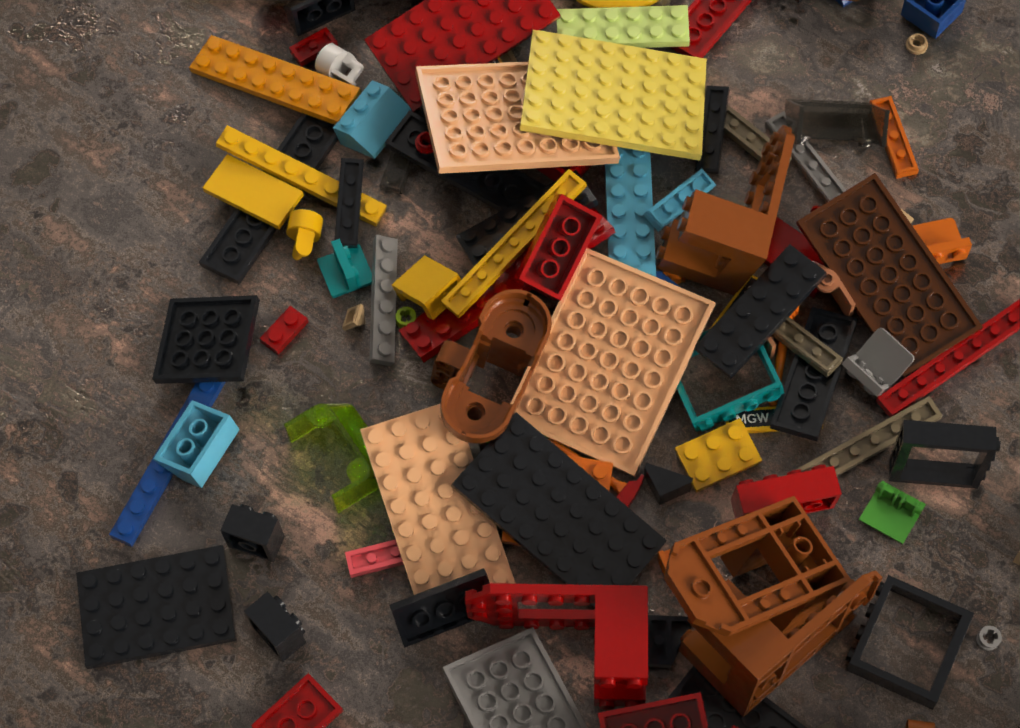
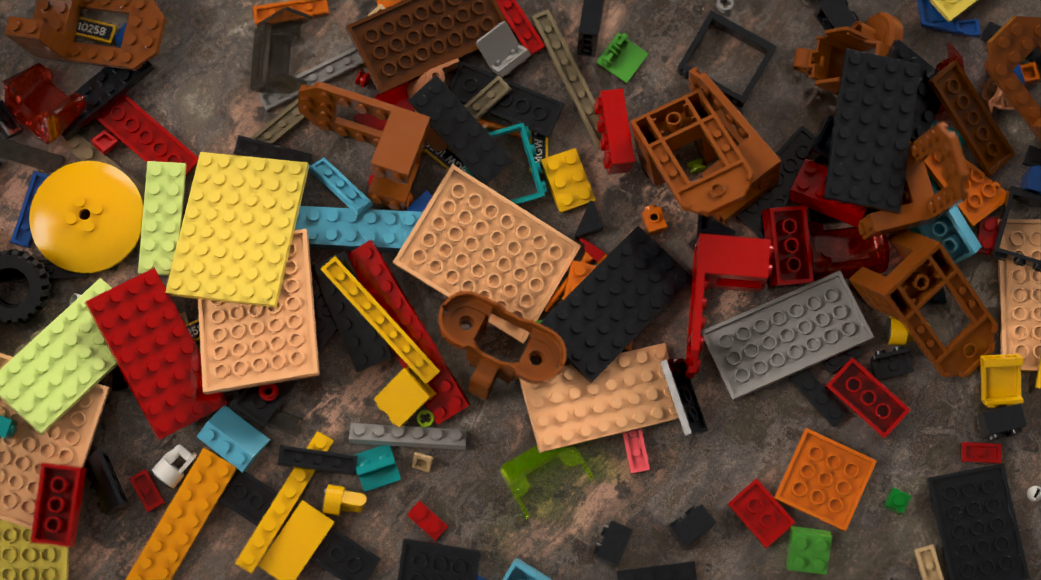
camera: 90 degrees left, 15 degrees up
red brick [513,194,602,301] -> none

